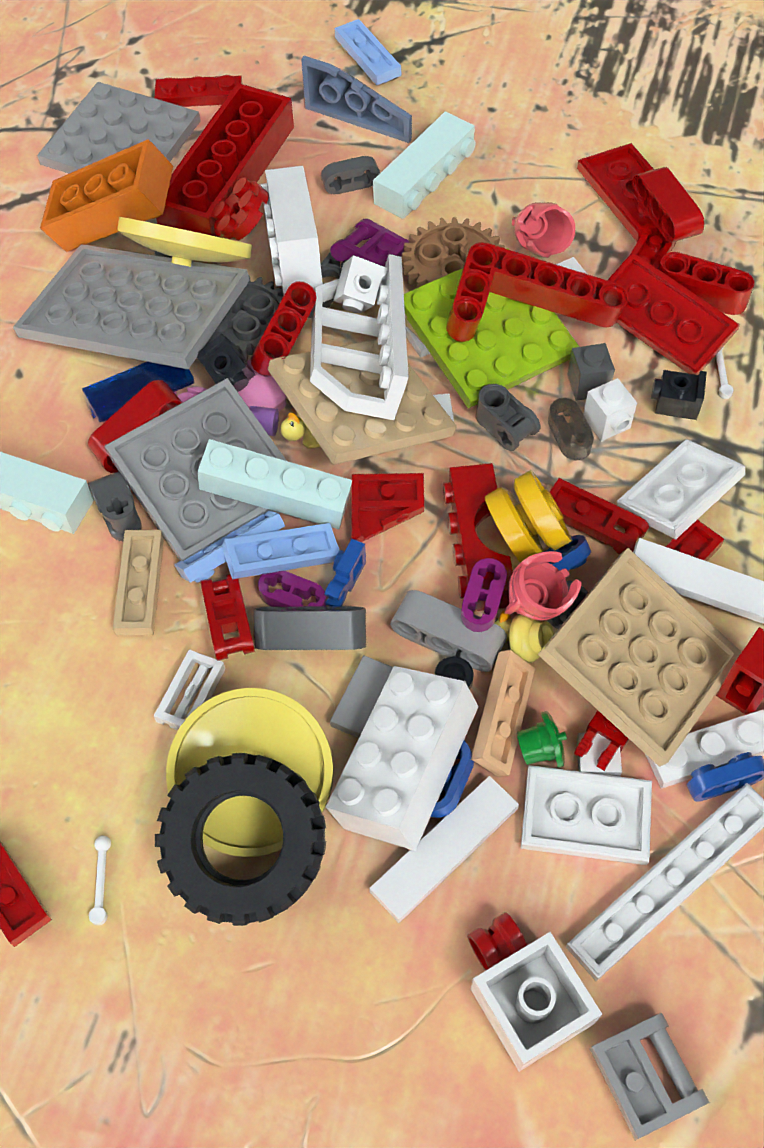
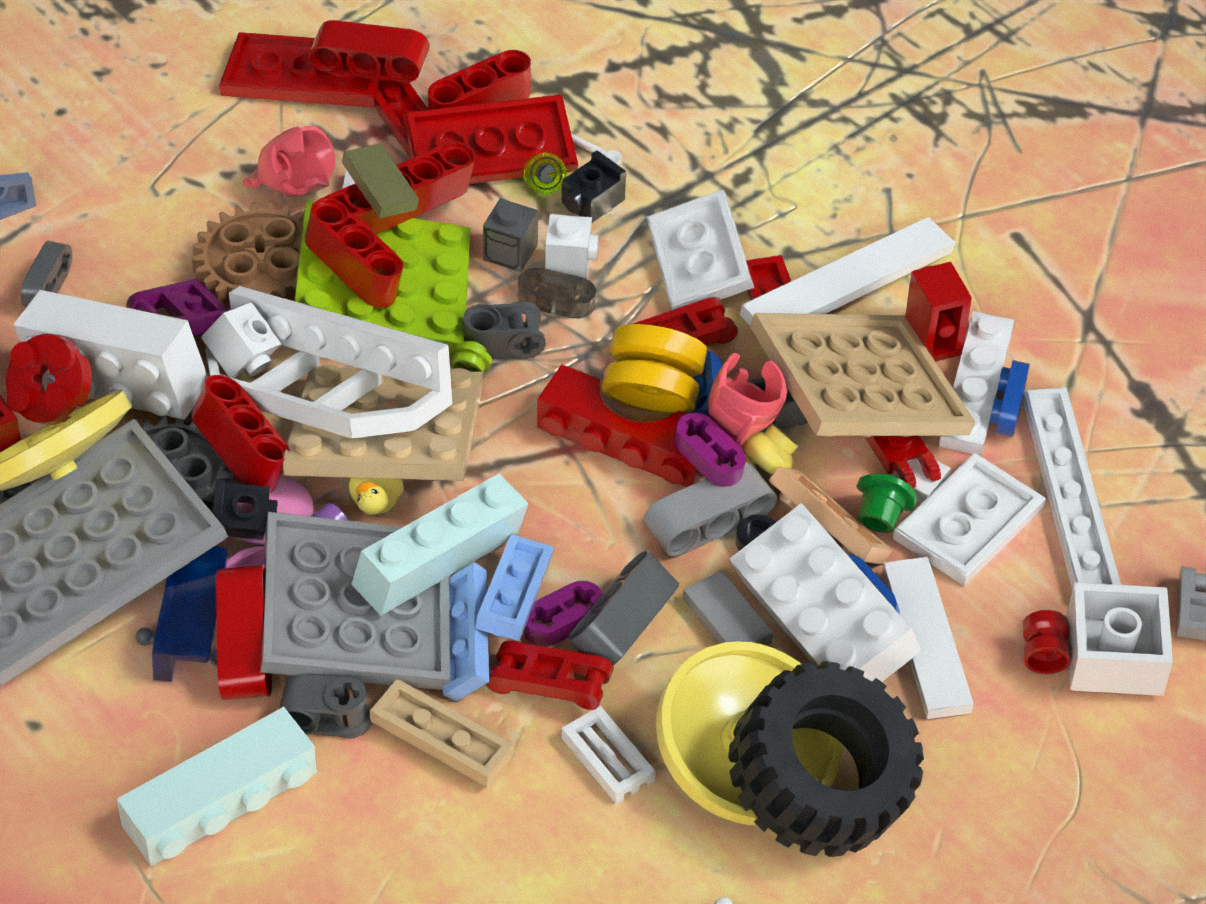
camera: 60 degrees left, 10 degrees down
blue plate [325,539,366,606] -> none
red wing [352,473,424,542] -> none
light aqua brick [373,111,476,219] -> none
none -> olive tile [342,144,419,218]
none -> lime plate [450,341,492,376]
none -> clear neon green tile [523,153,566,194]

